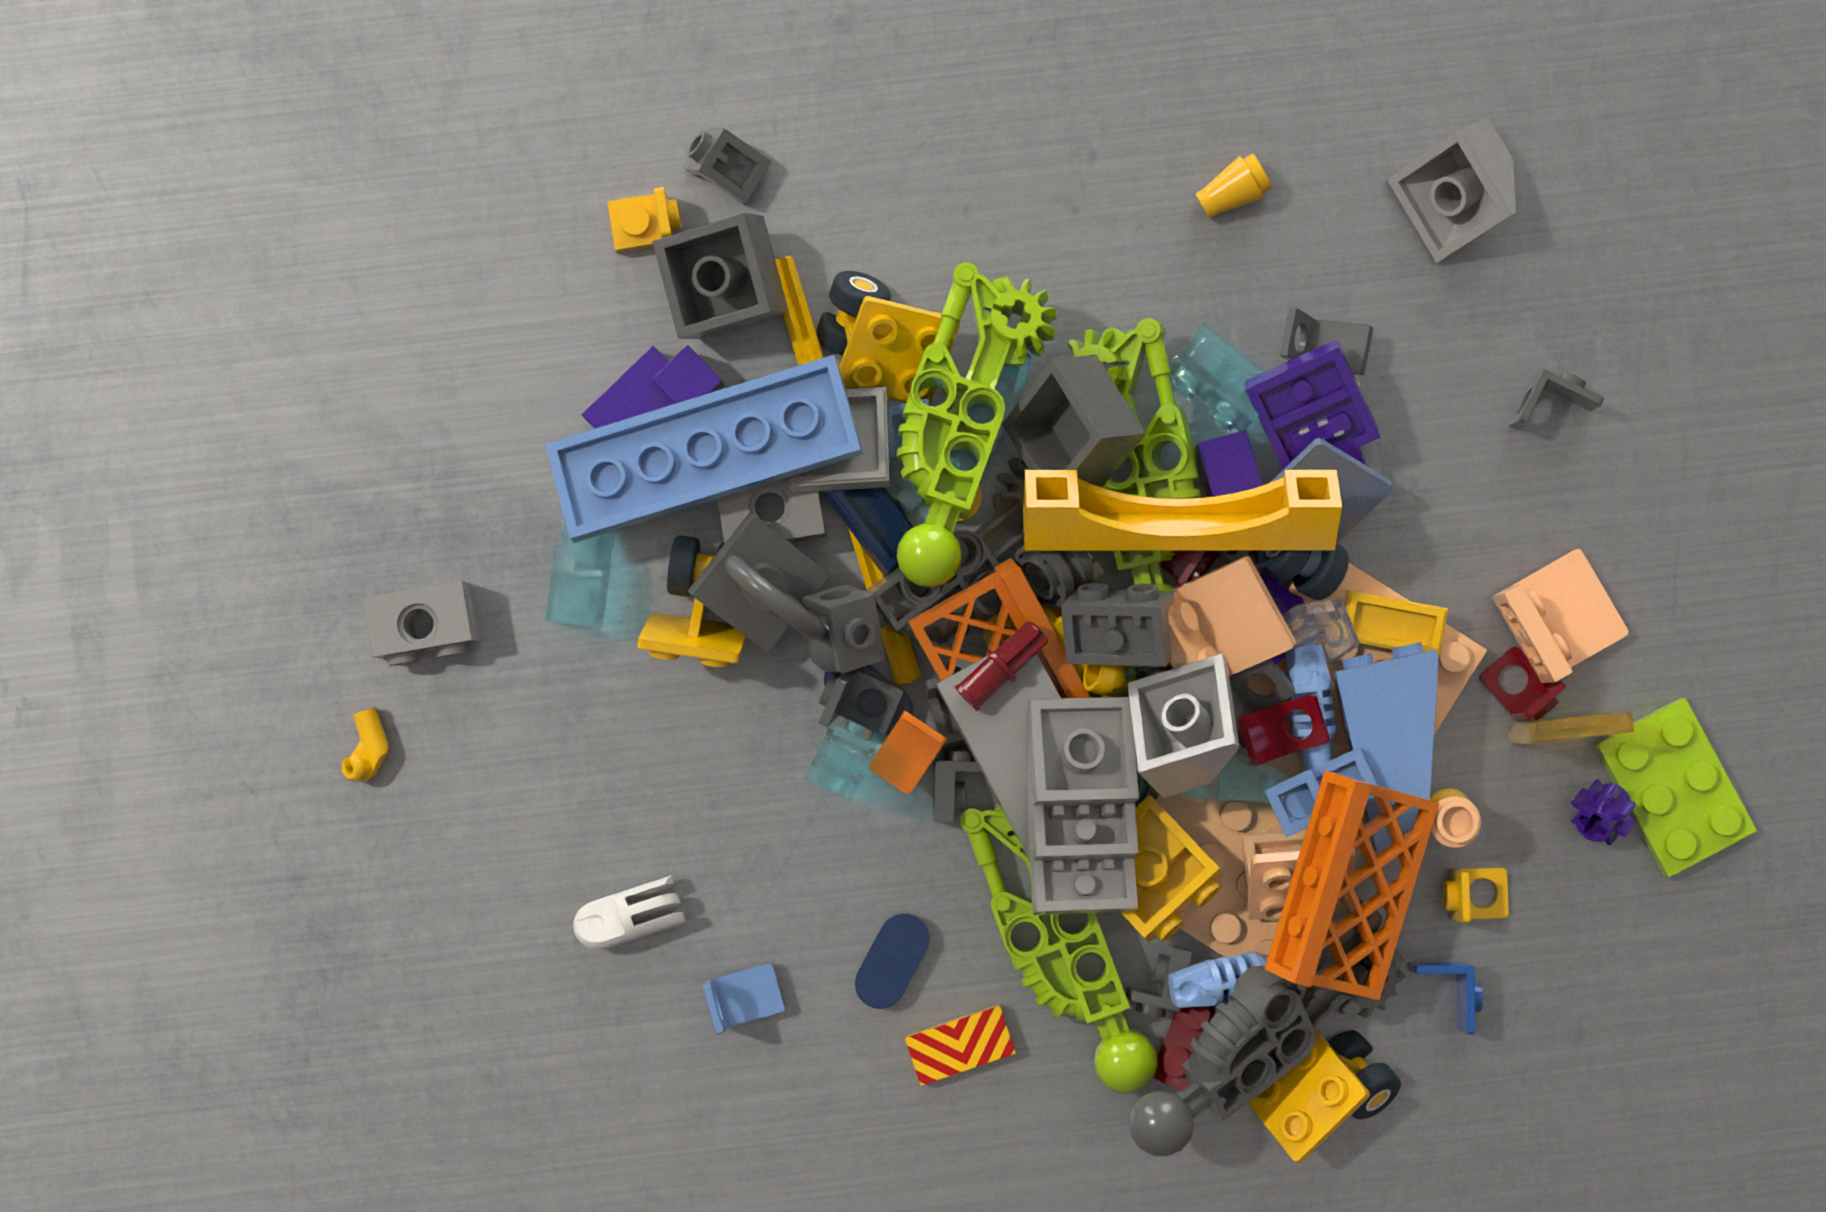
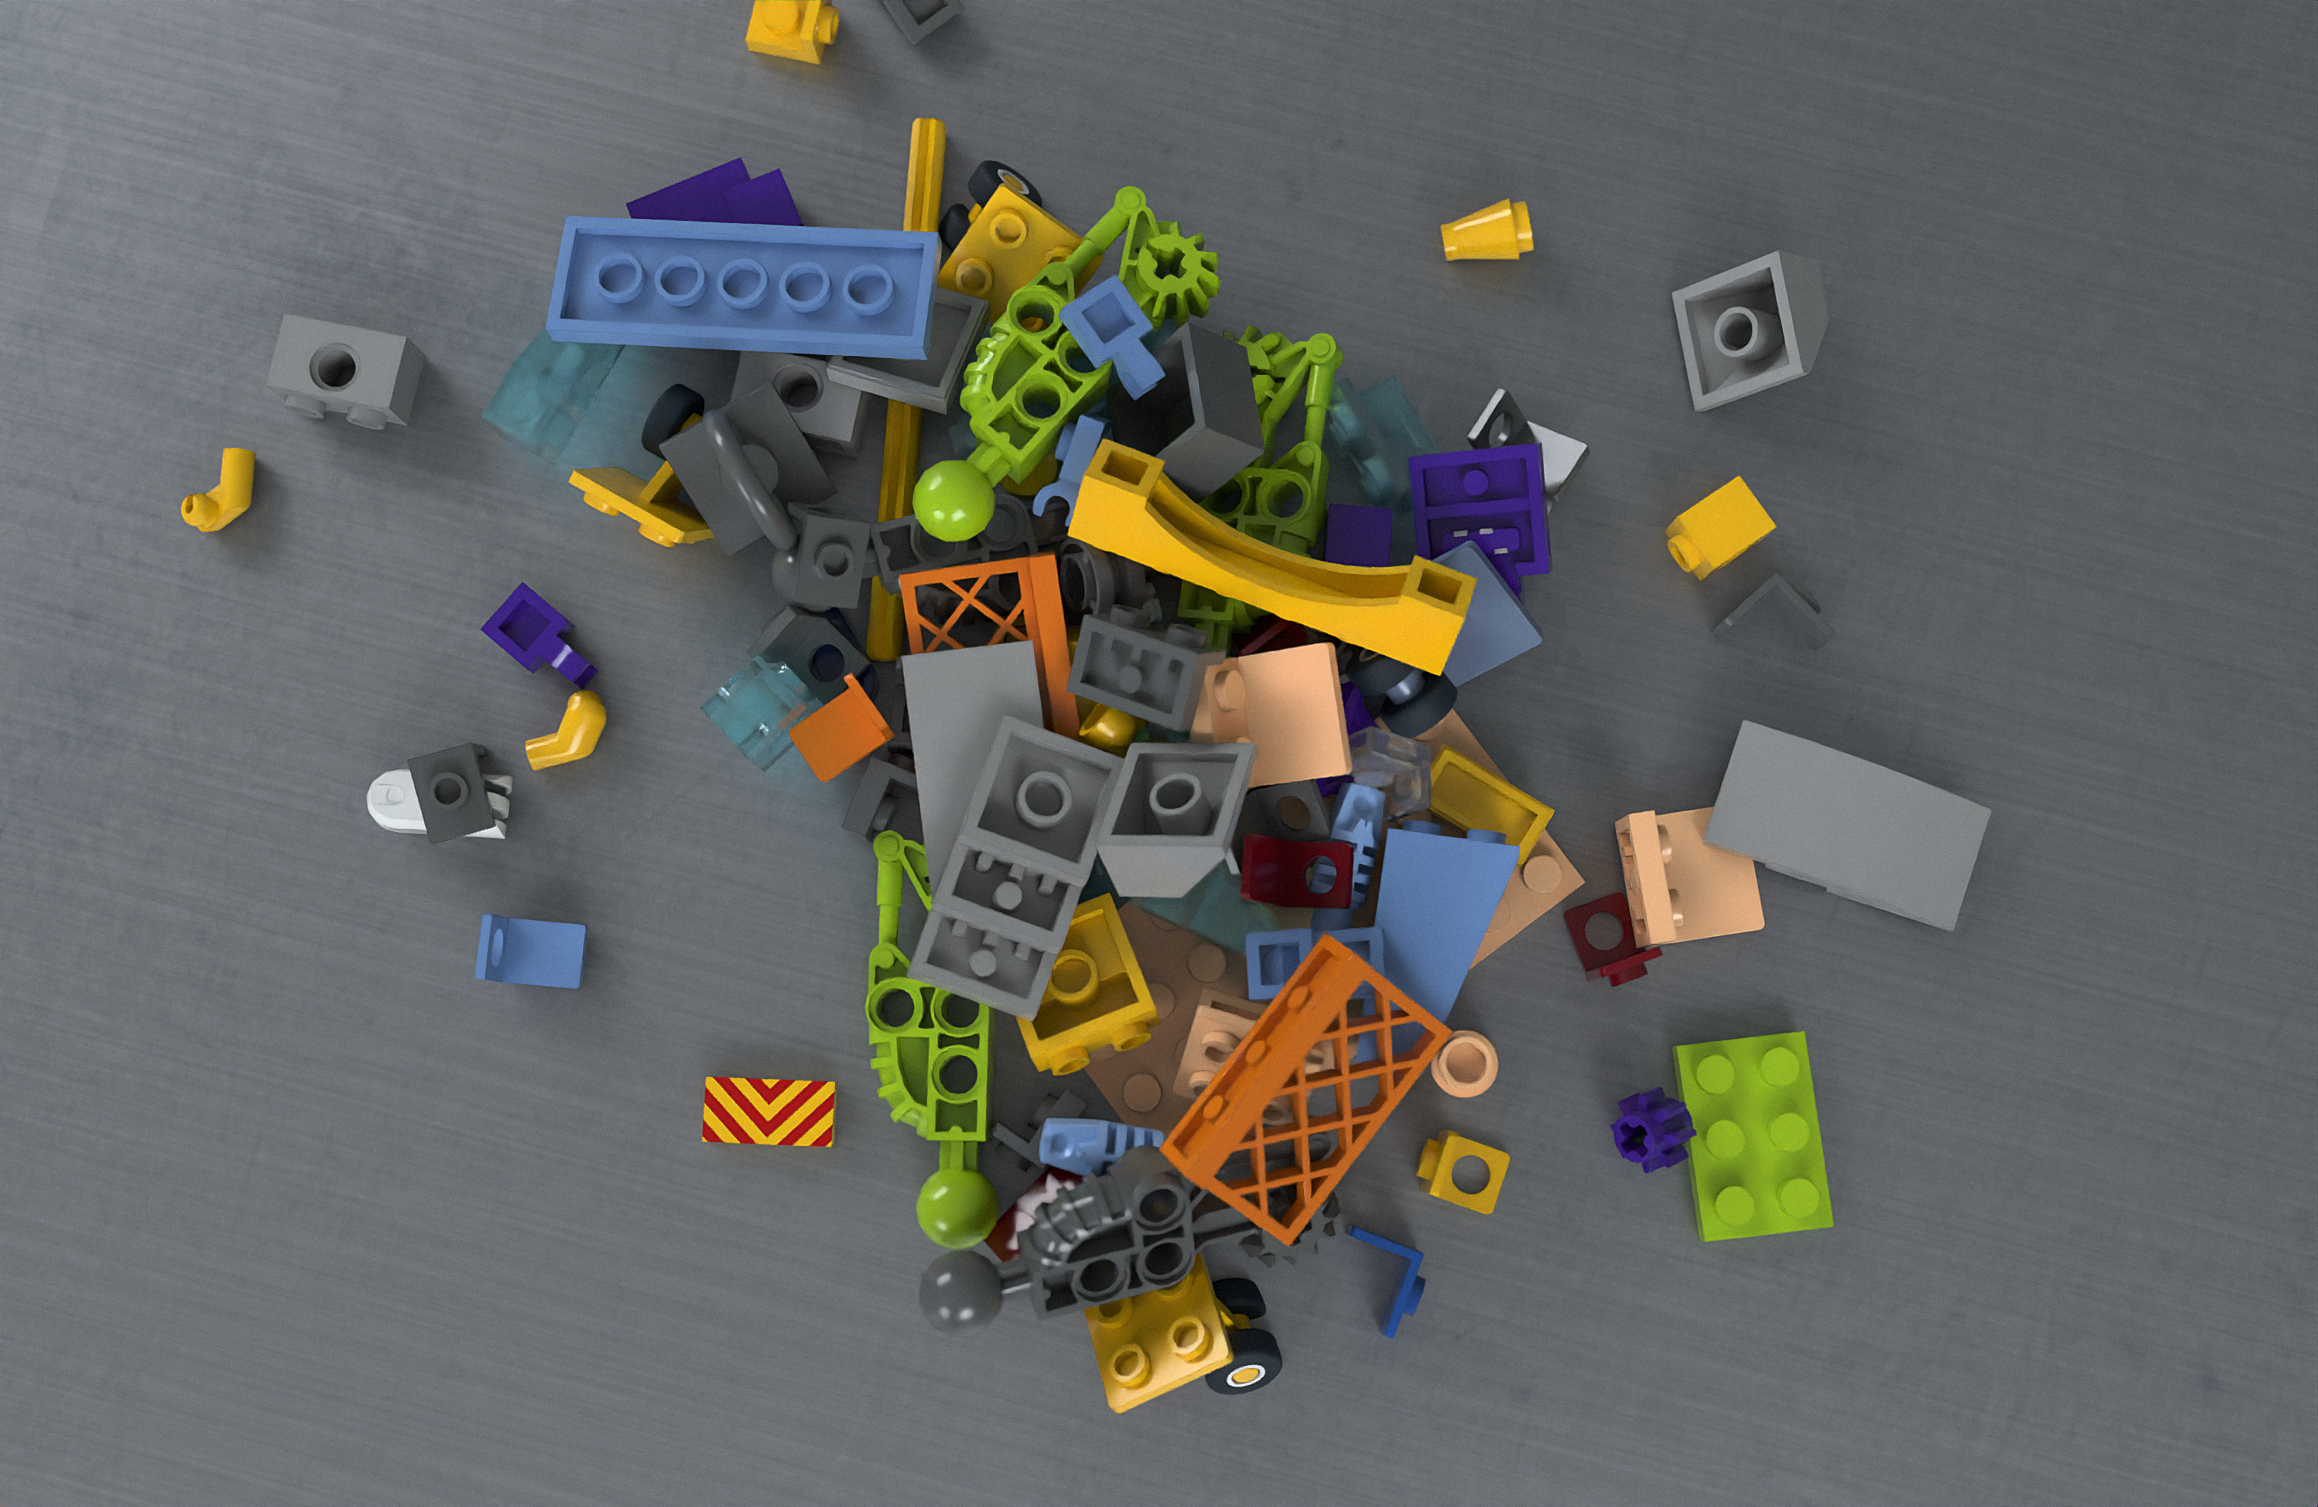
camera: 20 degrees right, 5 degrees down
dark grey brick [652,213,789,339] -> none
dark blue tile [824,487,913,575] -> none
dark blue tile [855,913,929,1009] -> none
dark red axle [954,621,1048,711] -> none
clear yellow tile [1508,711,1634,744] -> none
none -> dark grey bracket [407,743,496,844]
none -> dark purple plate [480,582,599,690]
none -> yellow arm [525,690,607,771]
none -> medium blue plate [1033,412,1113,527]
none -> medium blue plate [1058,274,1165,401]
none -> yellow brick [1665,475,1777,581]
none -> light grey slope [1703,719,1992,932]

